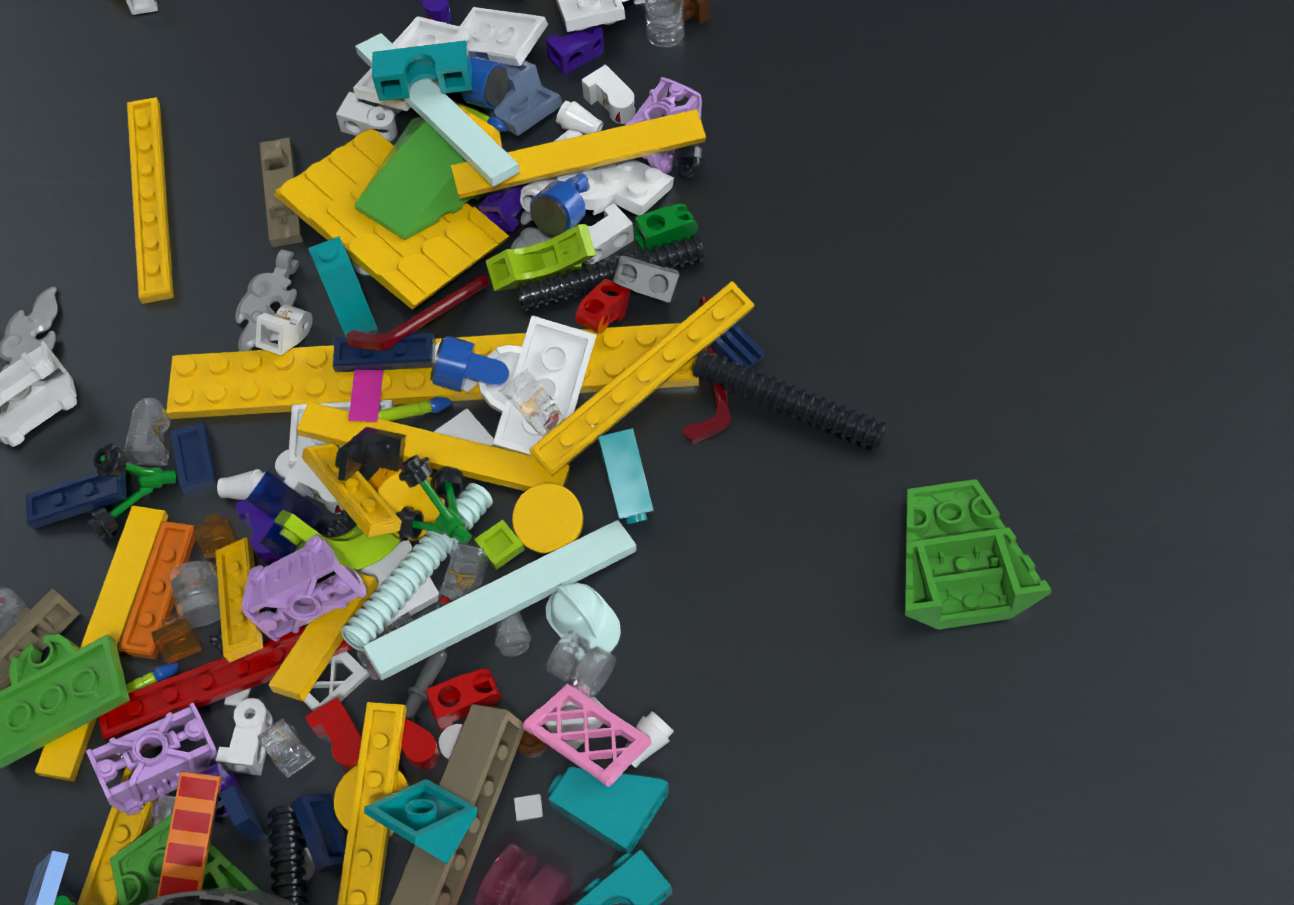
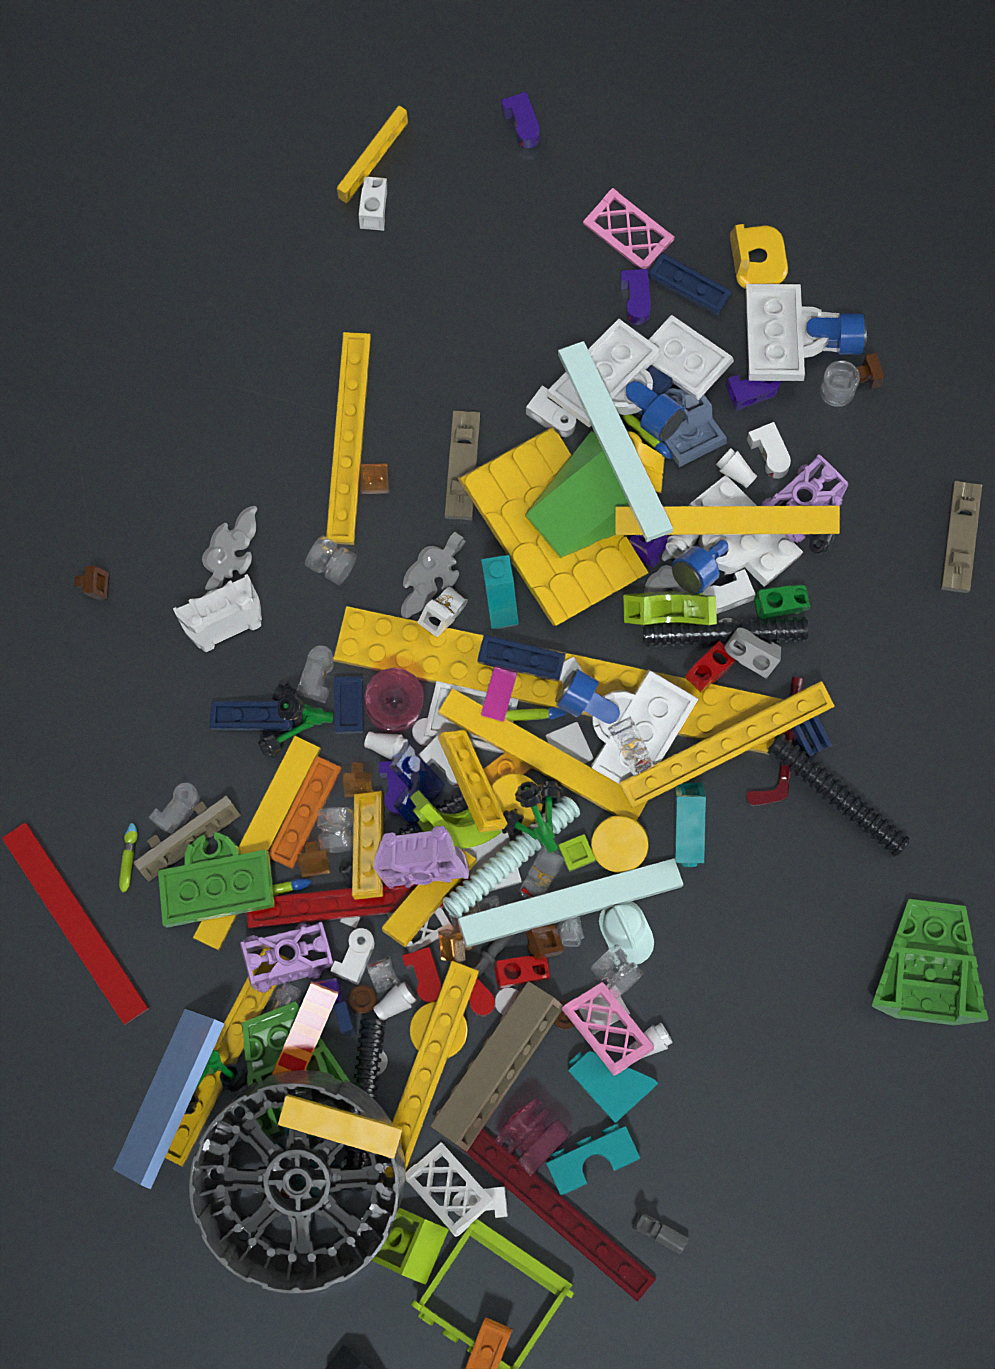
camera: 15 degrees right, 15 degrees up
dark blue tile [292,793,347,873] -> none
black bracket [335,427,406,481] -> none
dark red piece [346,275,489,350] -> none
teal slope [364,779,477,864] -> none
teal arch [372,40,472,101] -> none
white window [514,794,543,821] -> none
none -> clear wheel [305,535,357,585]
none -> reddish brown tile [348,985,377,1014]
none -> clear orange tile [360,463,389,494]
none -> clear pink wheel [364,668,424,733]
none -> white cone [373,982,417,1021]
none -> clear orange tile [438,929,474,962]
none -> reddish brown tile [526,924,565,959]
none -> dark tan hinge [941,481,982,593]

